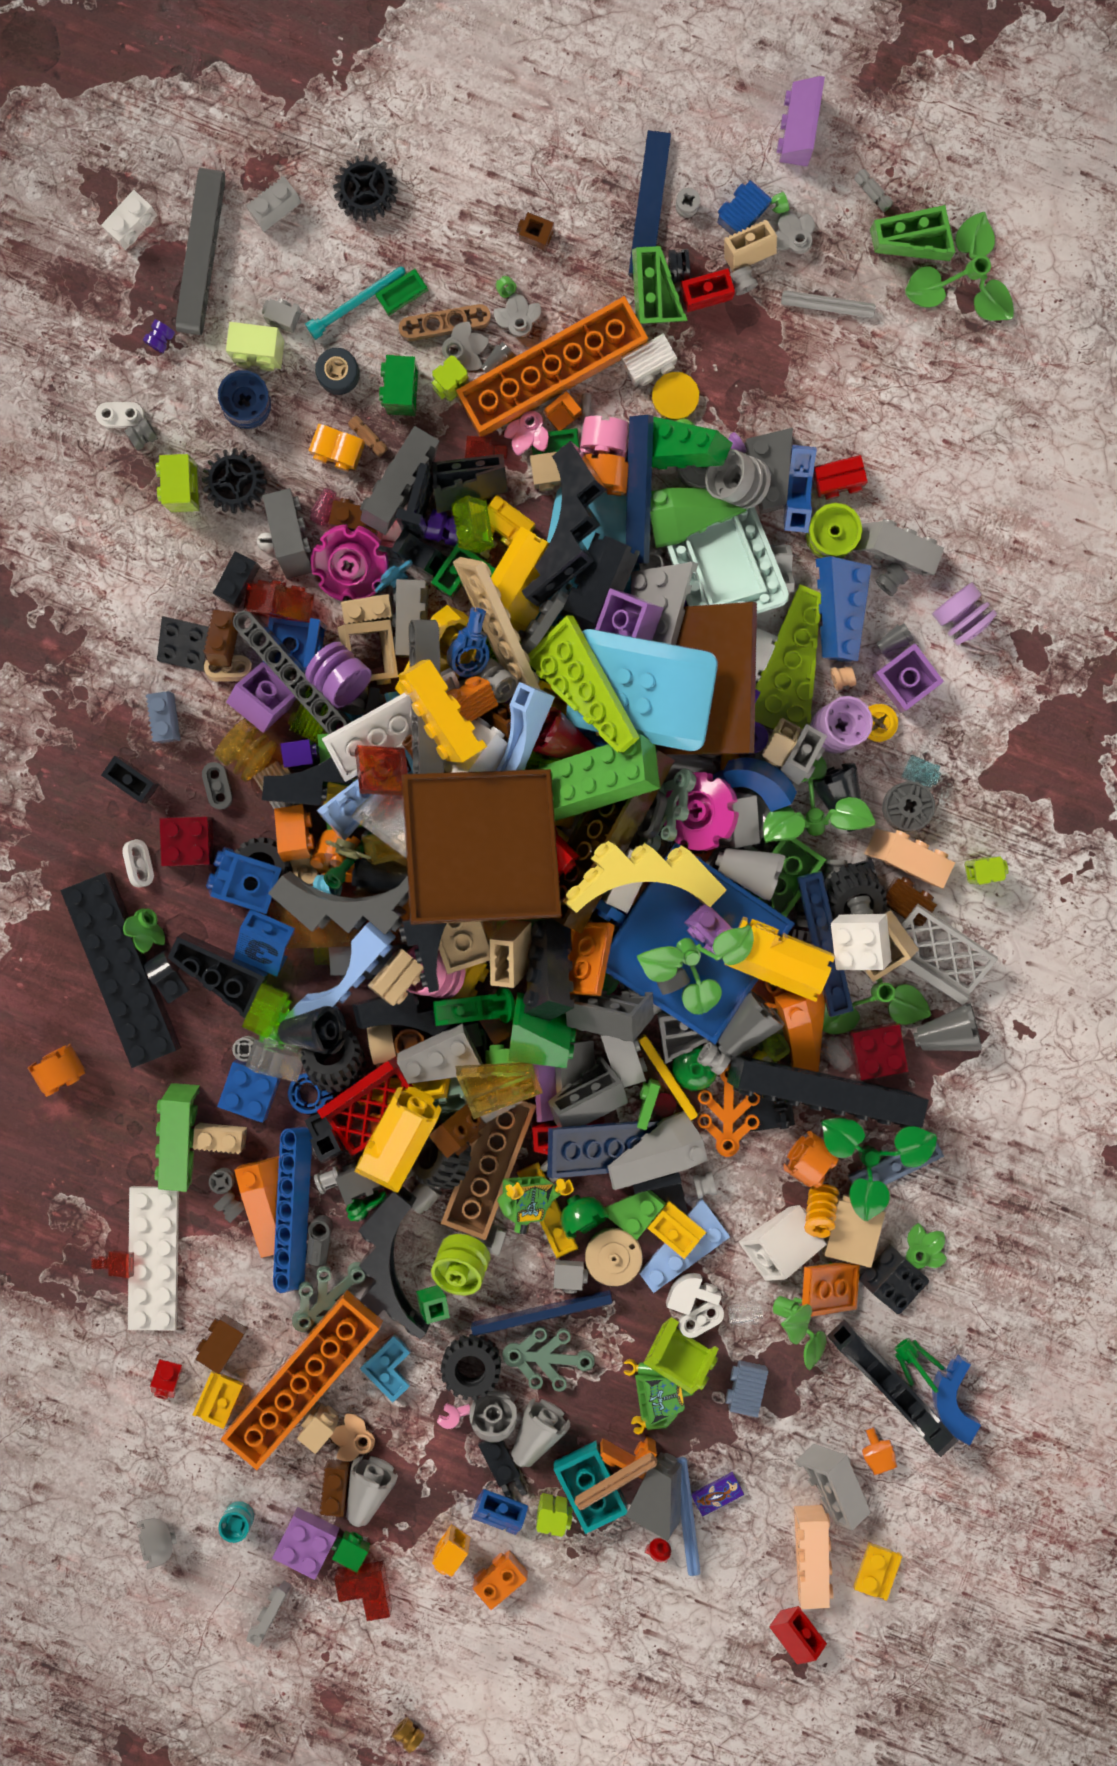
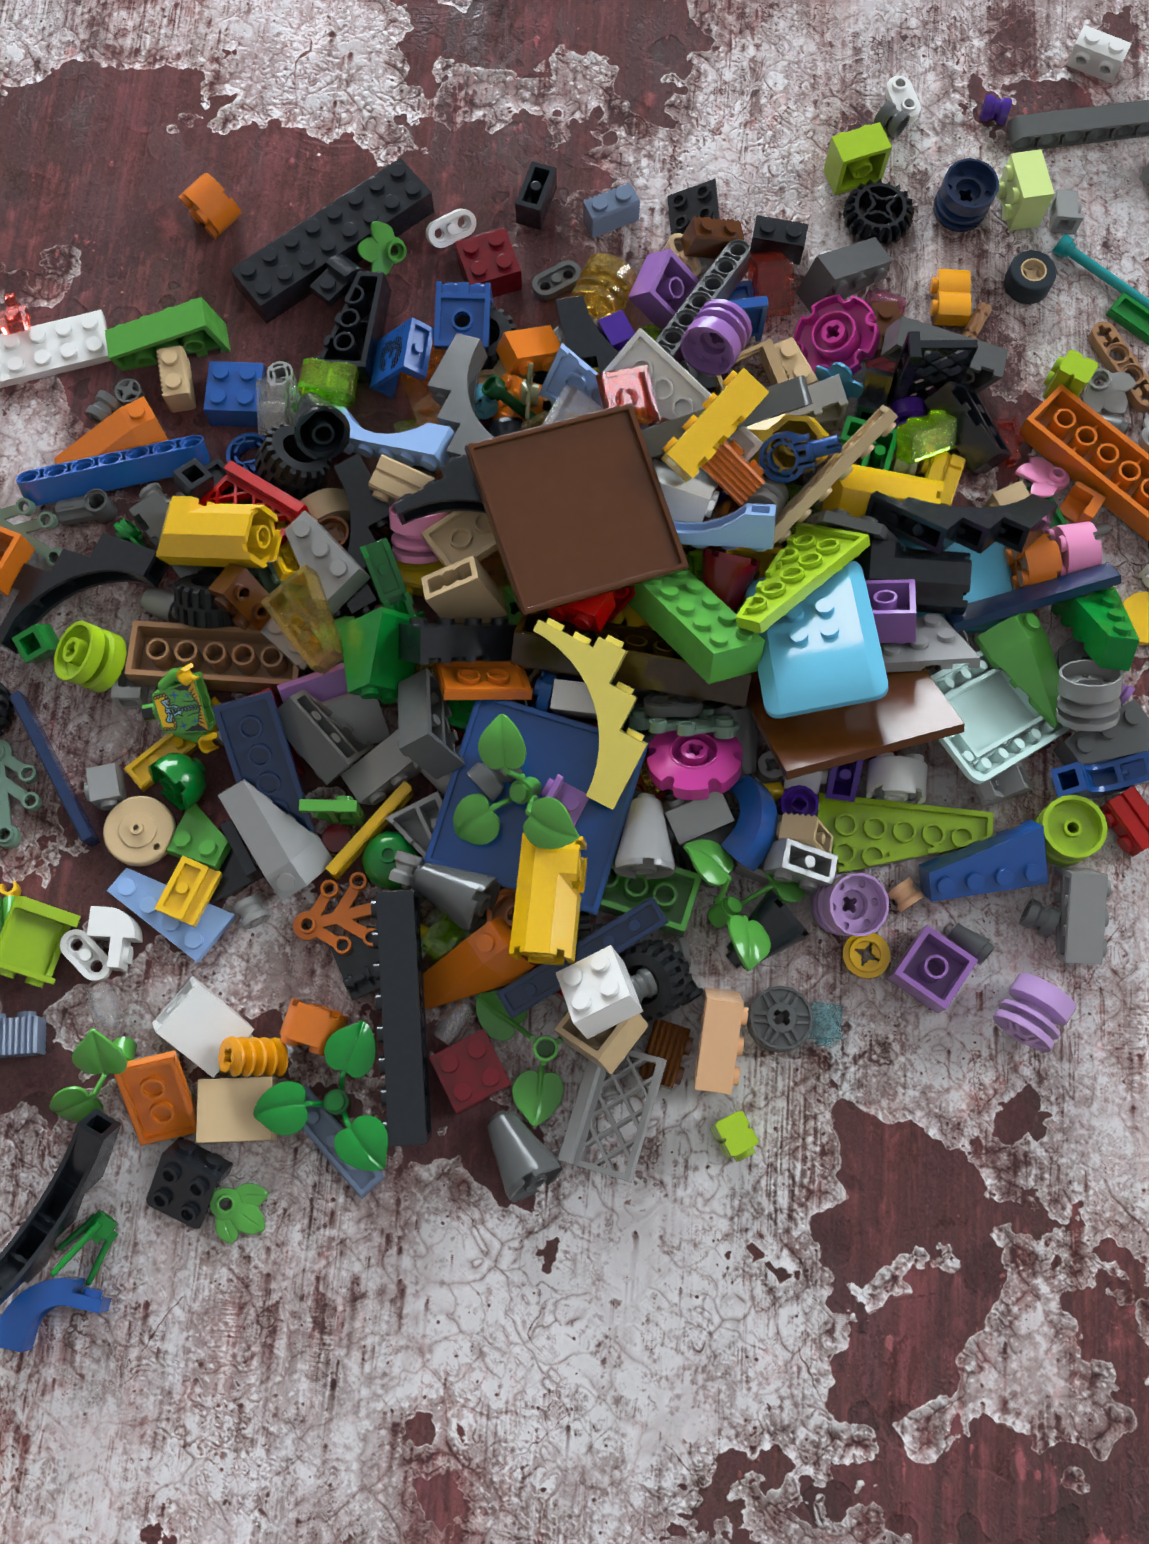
camera: 70 degrees right, 15 degrees down
green brick [379,355,419,416] -> none

